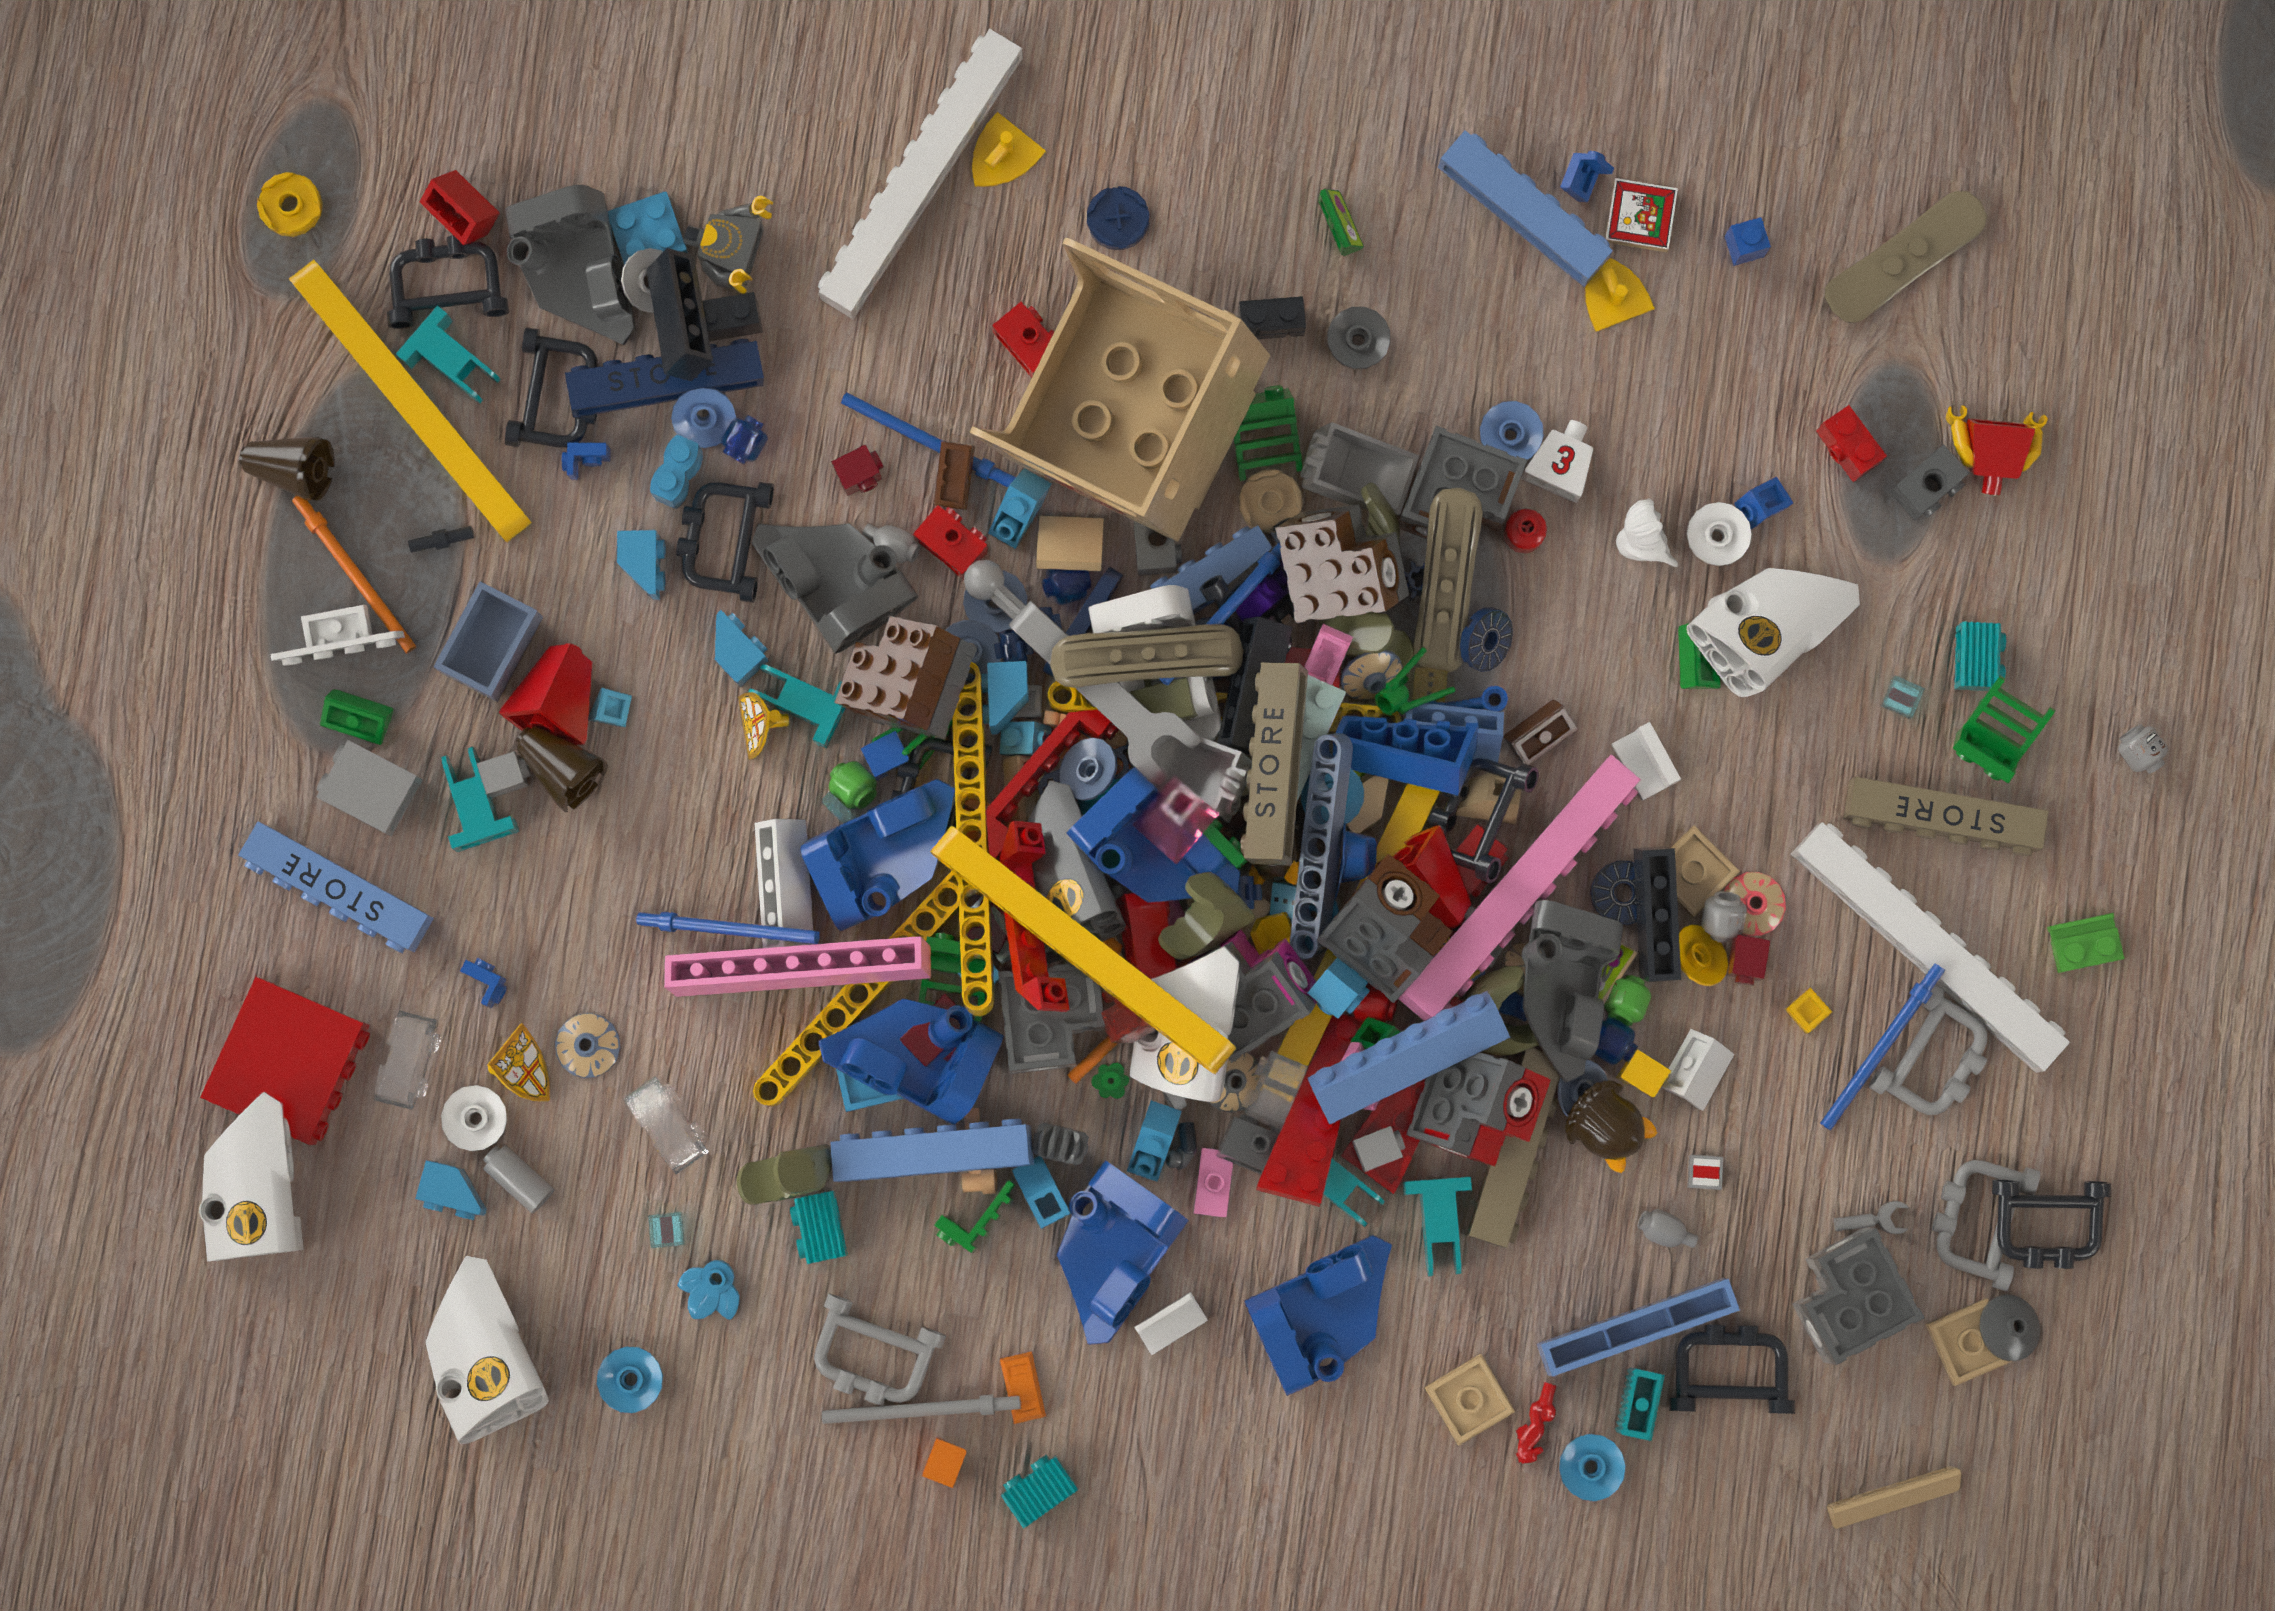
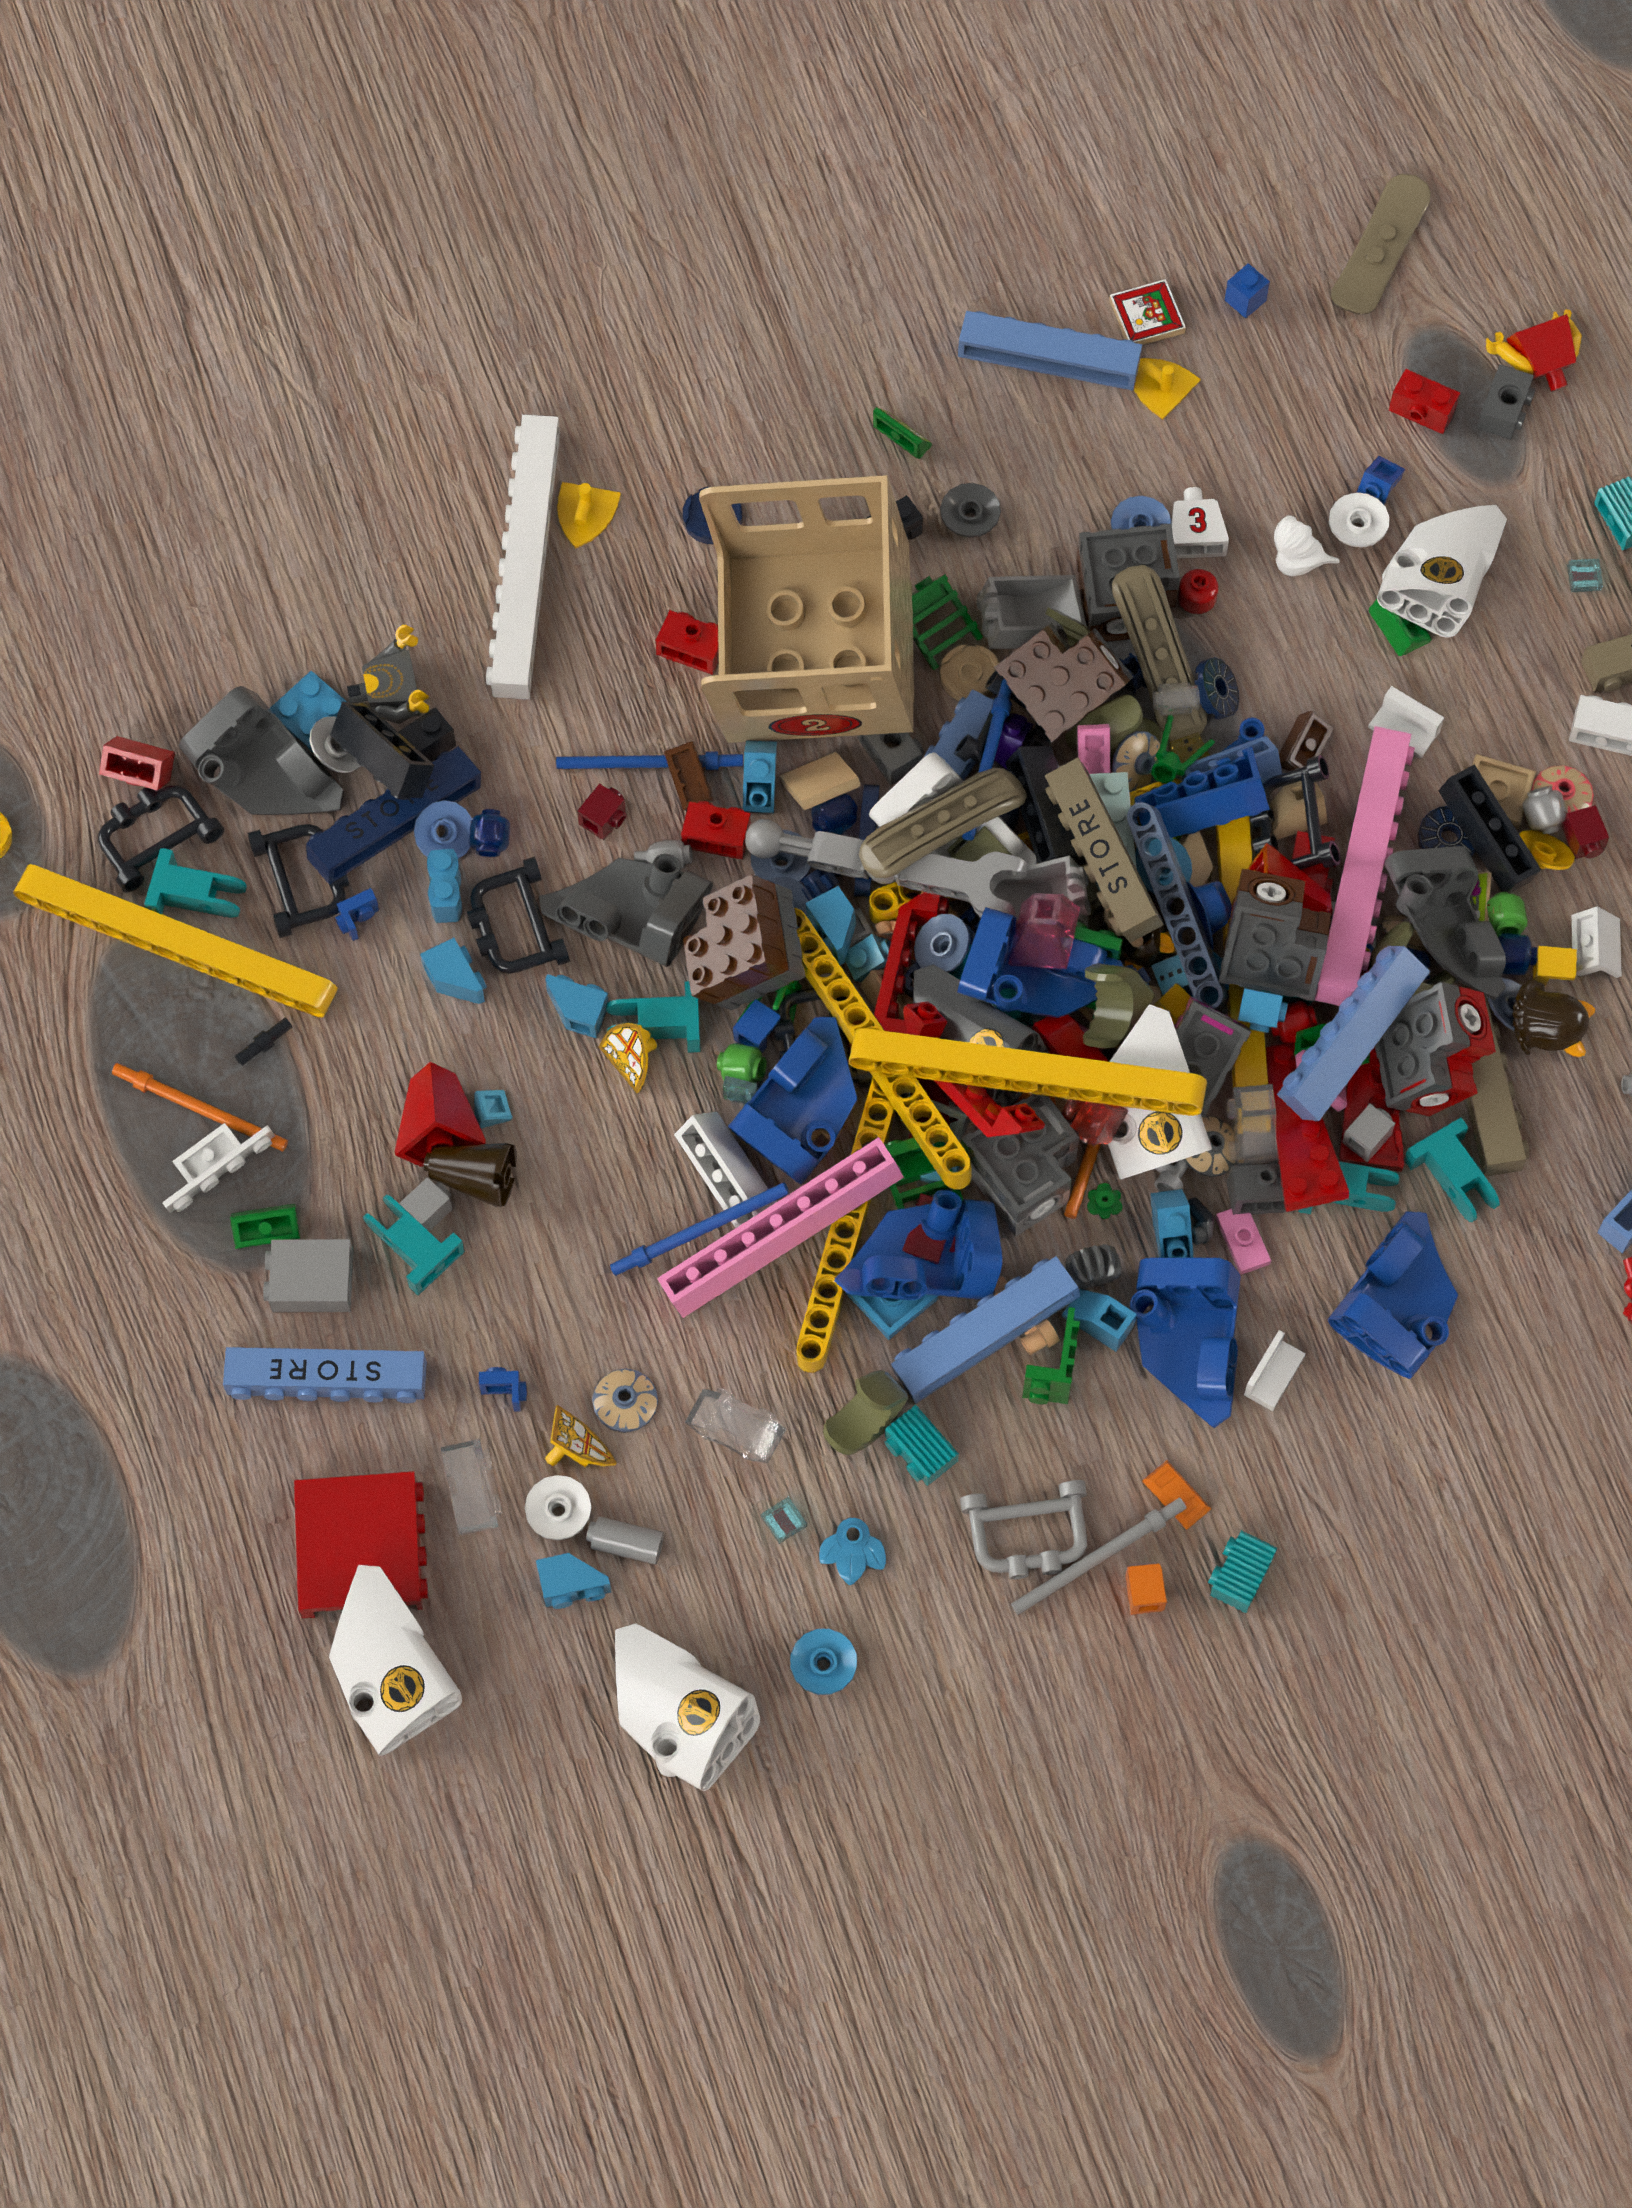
camera: 25 degrees left, 15 degrees down
dark brown cone [239,437,335,501] -> none
sand blue piece [433,581,543,702] -> none
tan tile [1424,1354,1515,1446] -> none
blue bracket [1560,151,1614,202] -> none
none -> clear brick [1153,682,1200,716]

